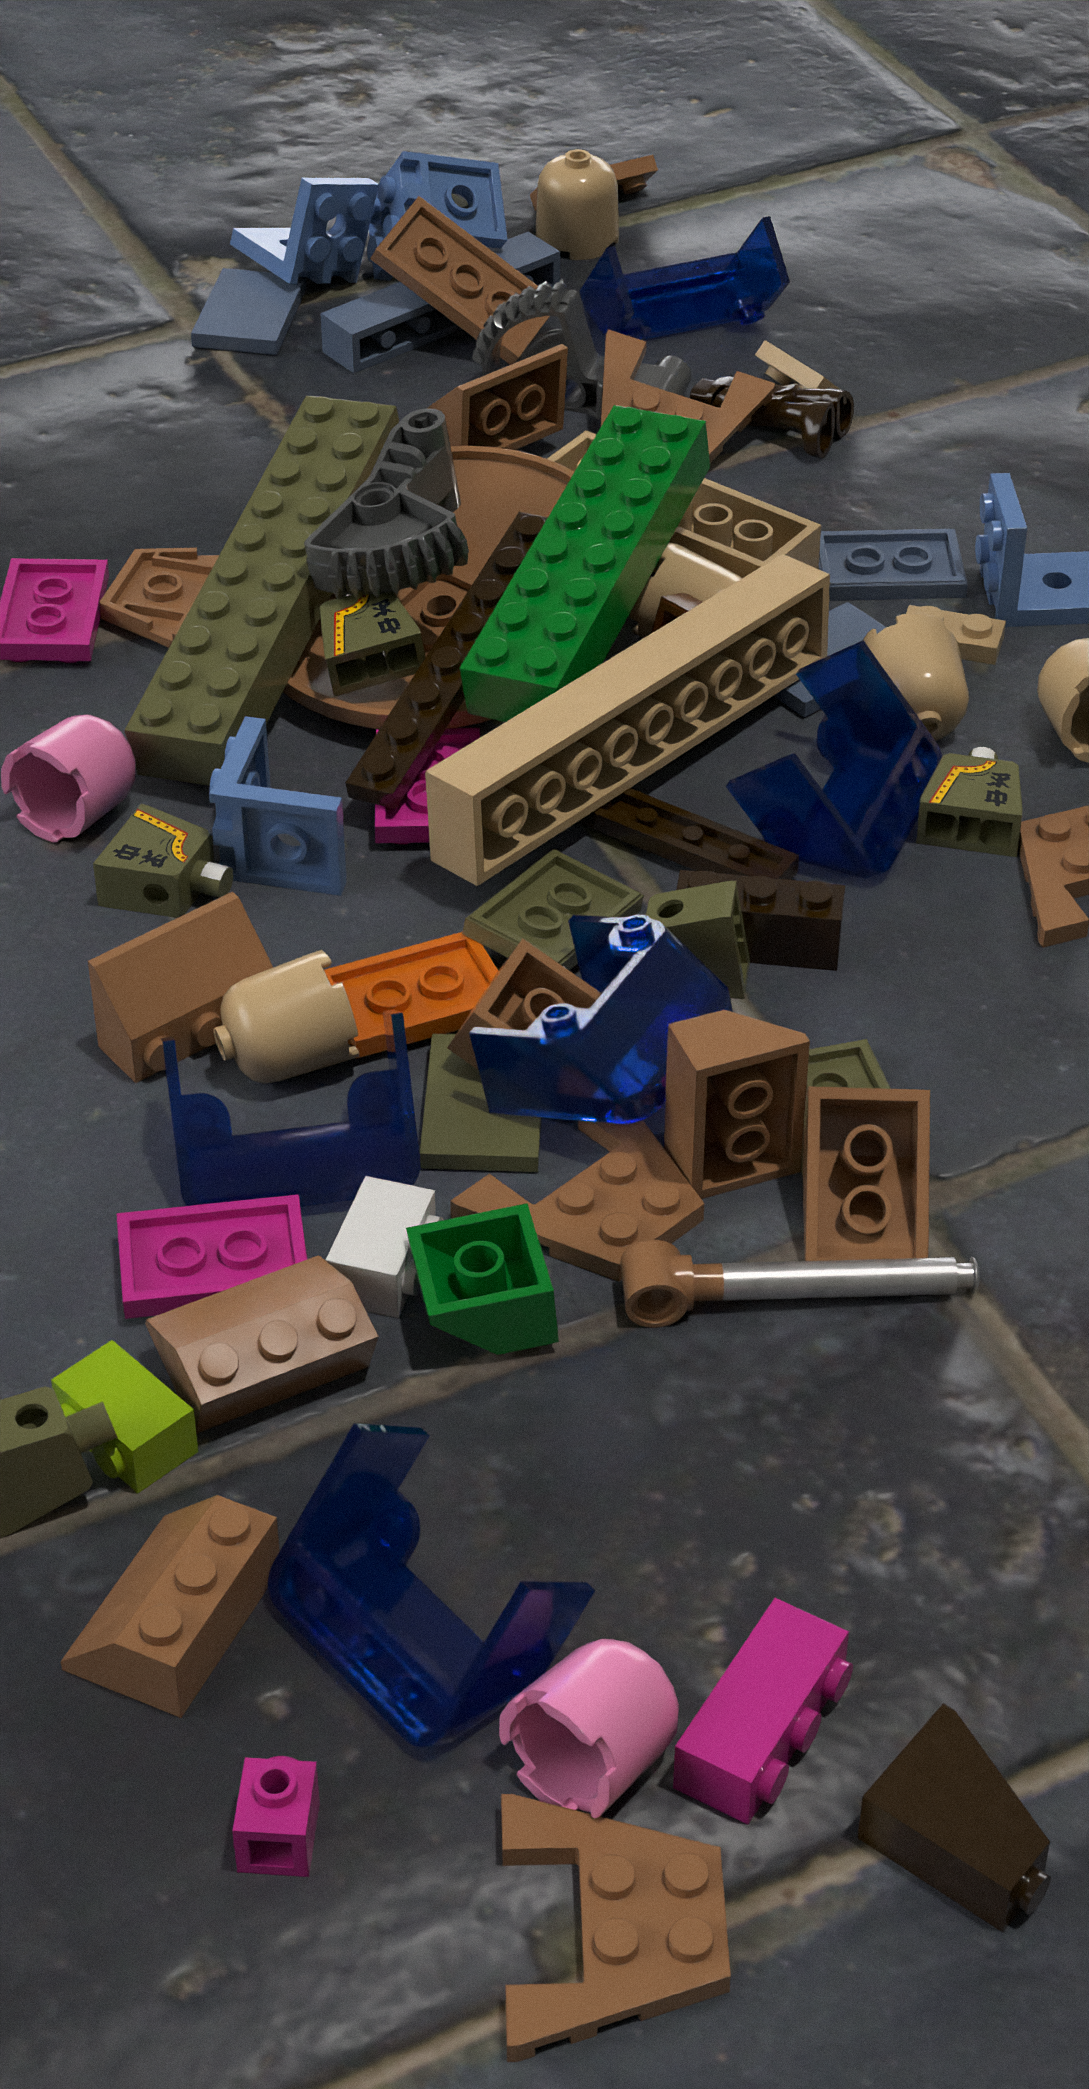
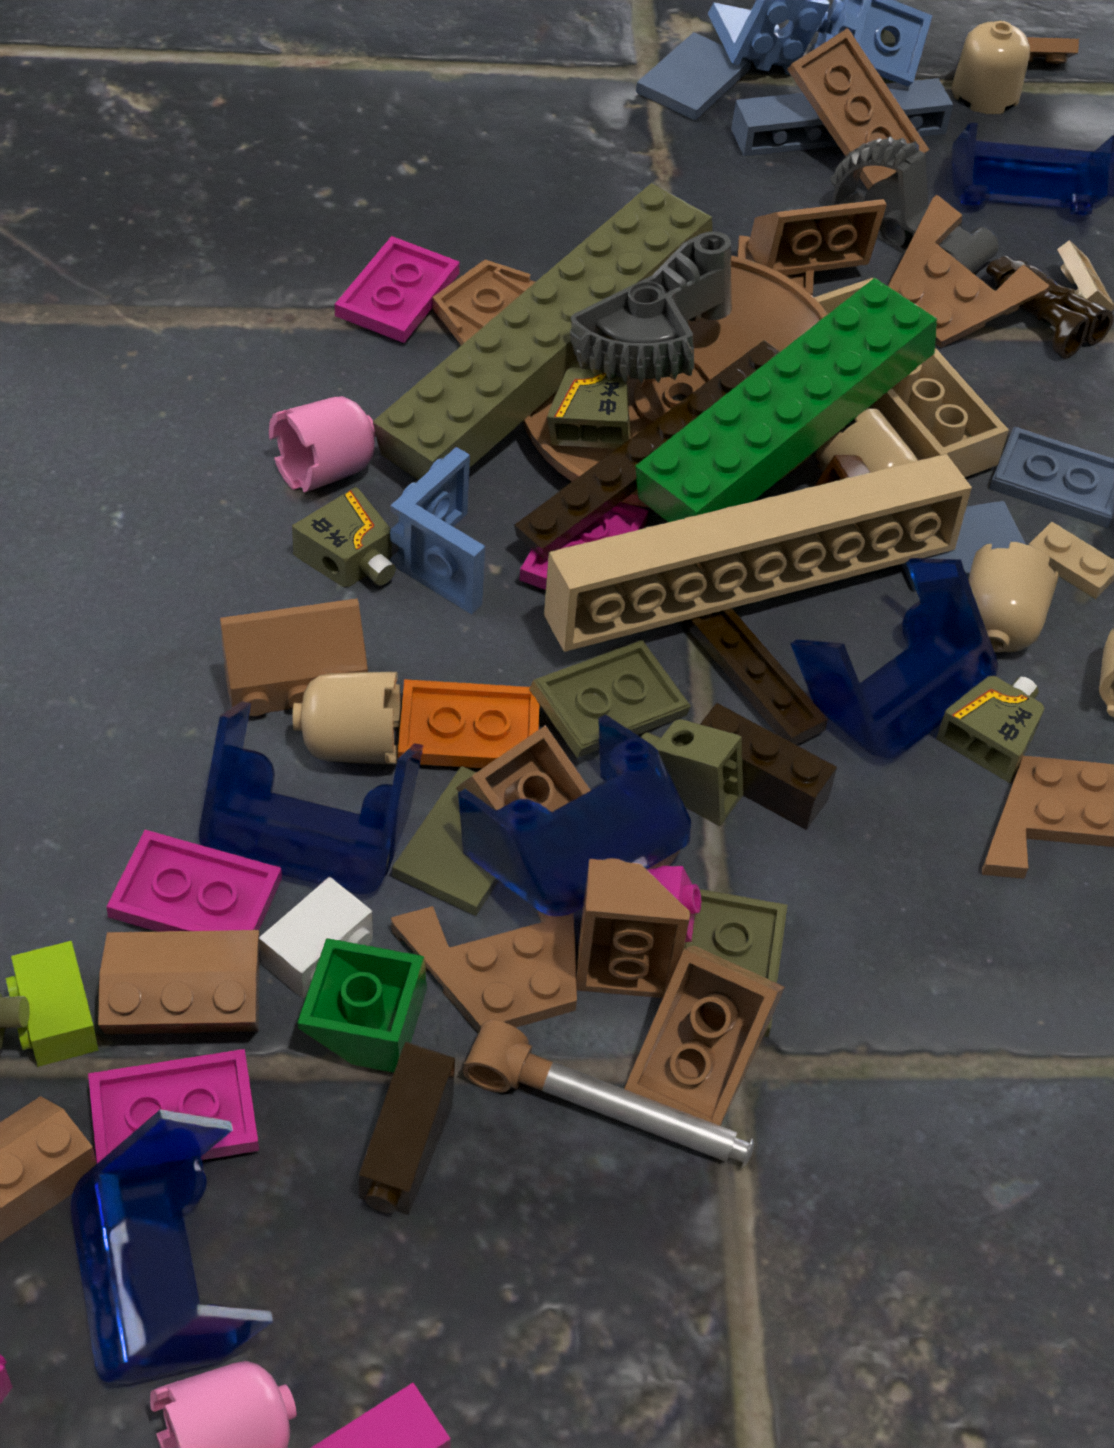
camera: 20 degrees right, 10 degrees up
none -> dark pink plate [88,1049,259,1177]
none -> dark brown slope [359,1042,455,1215]

